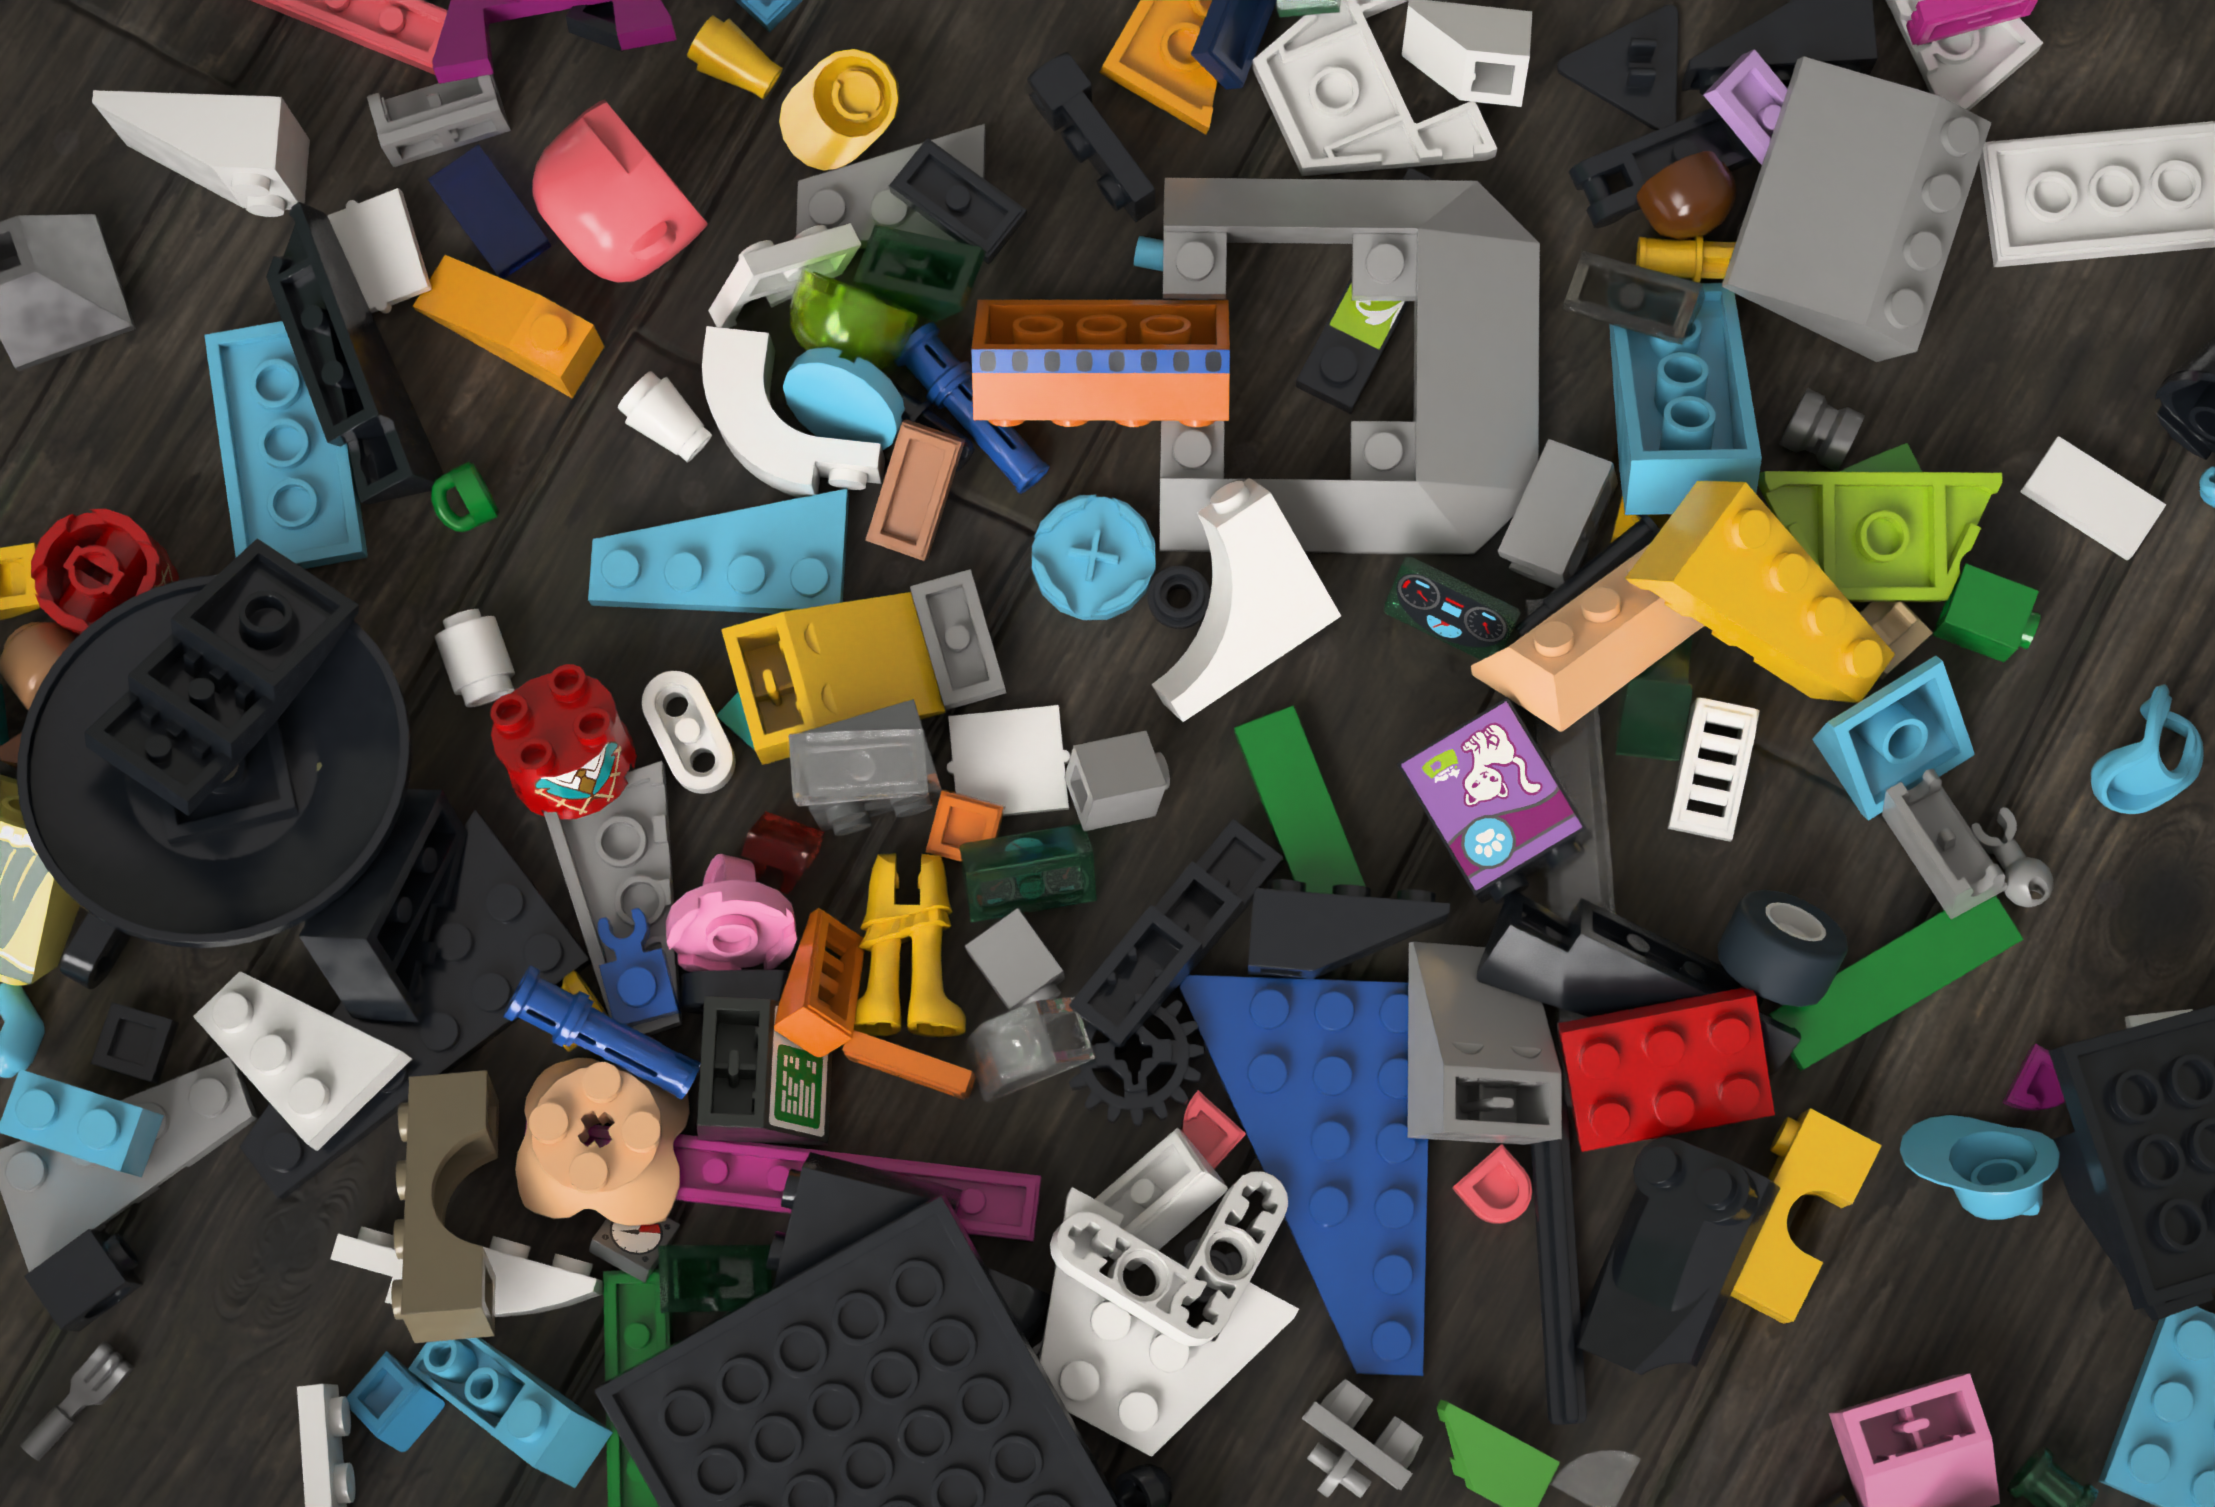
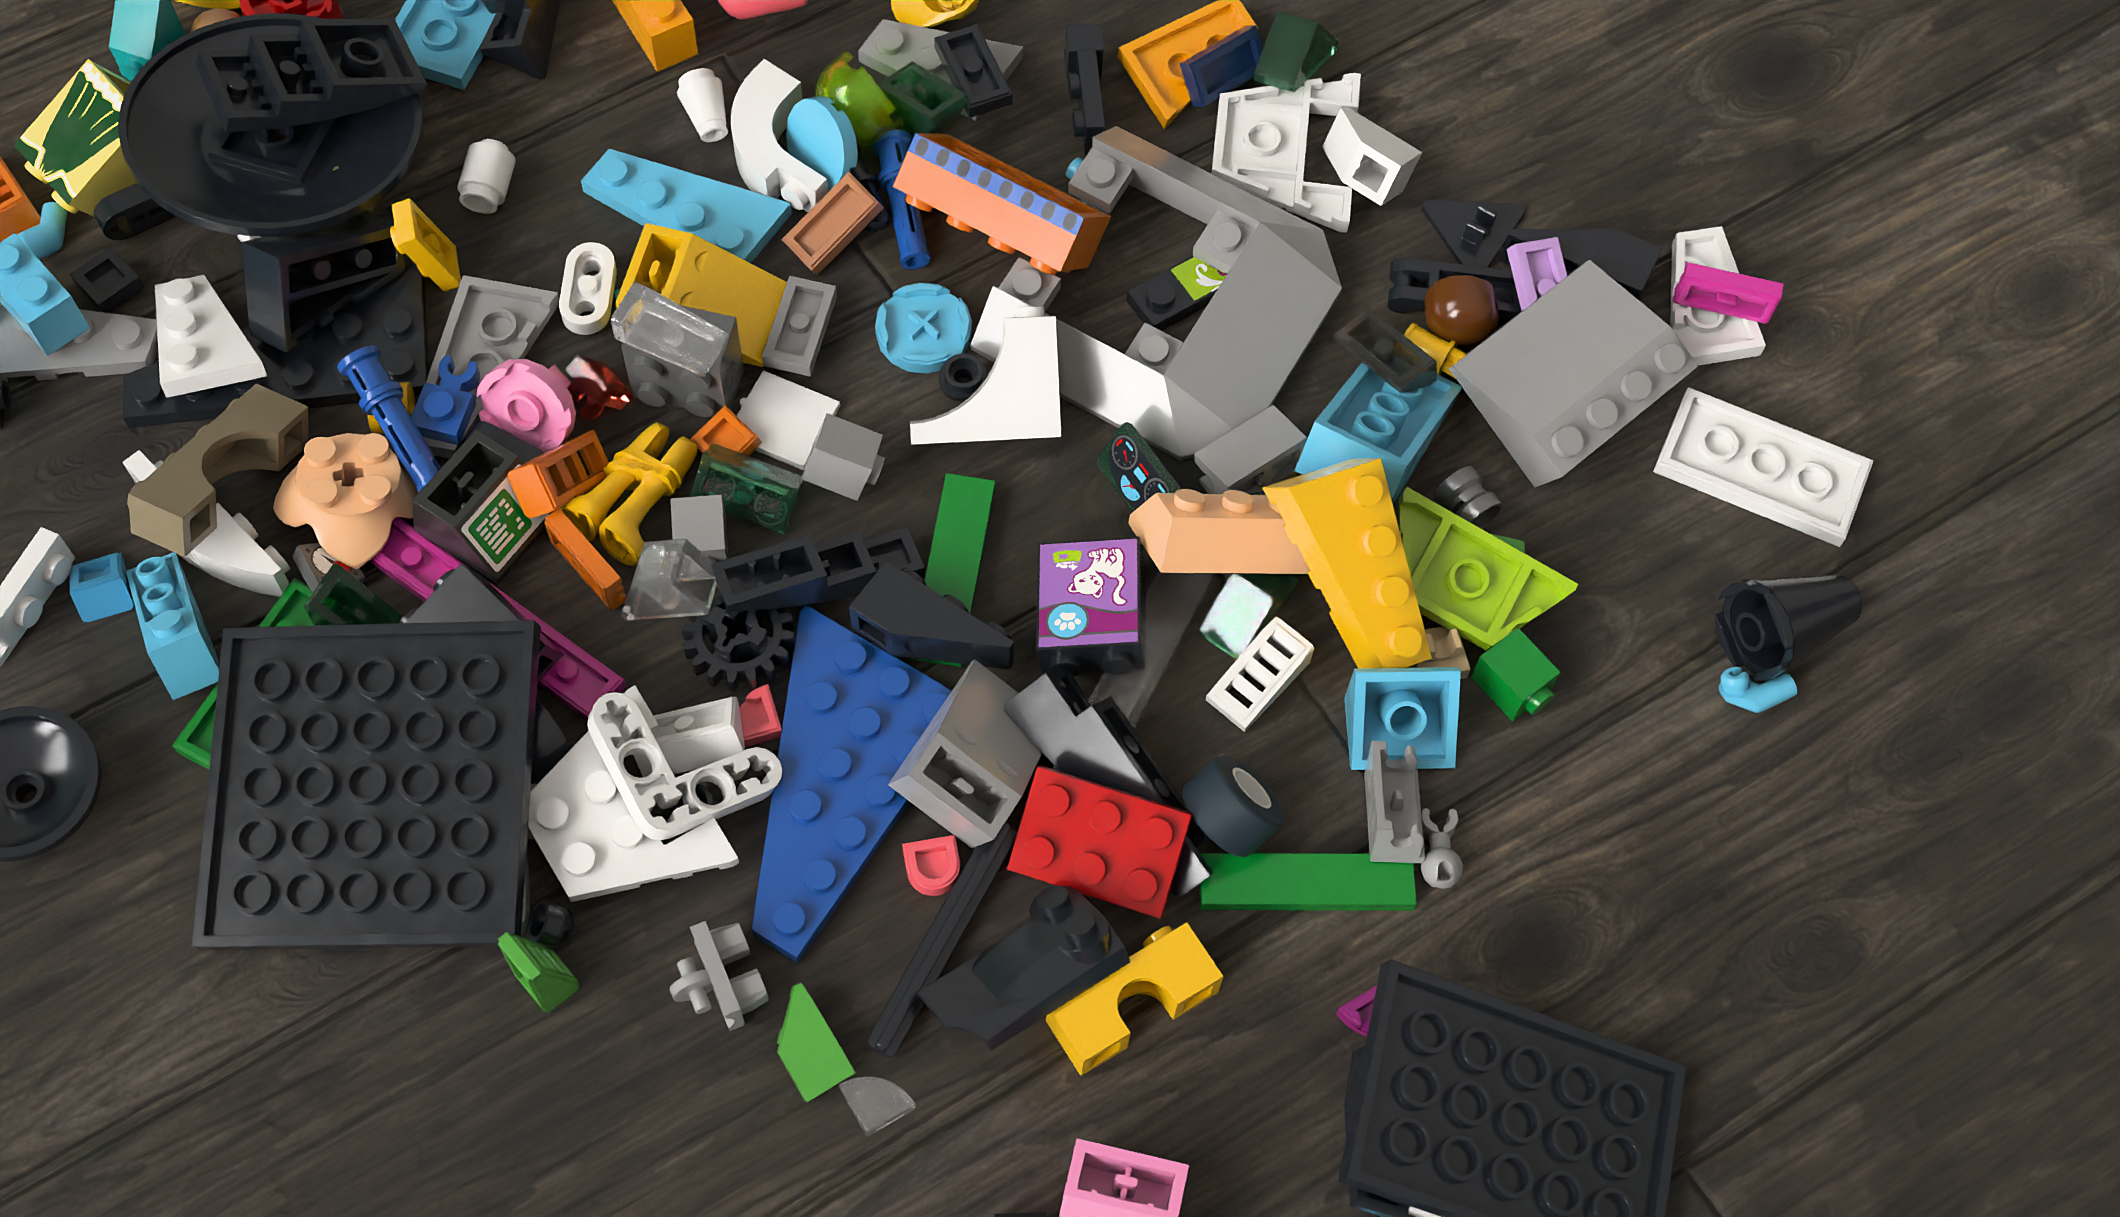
camera: 20 degrees right, 15 degrees down
green tile [431,461,500,532] -> none
red brick [490,664,637,819] -> none
white wing [708,223,862,328] -> none
medium azure piece [1900,1115,2060,1220] -> none
white tile [2020,436,2166,561] -> none
medium azure piece [2090,684,2204,814] -> none
none -> yellow plate [390,198,461,292]

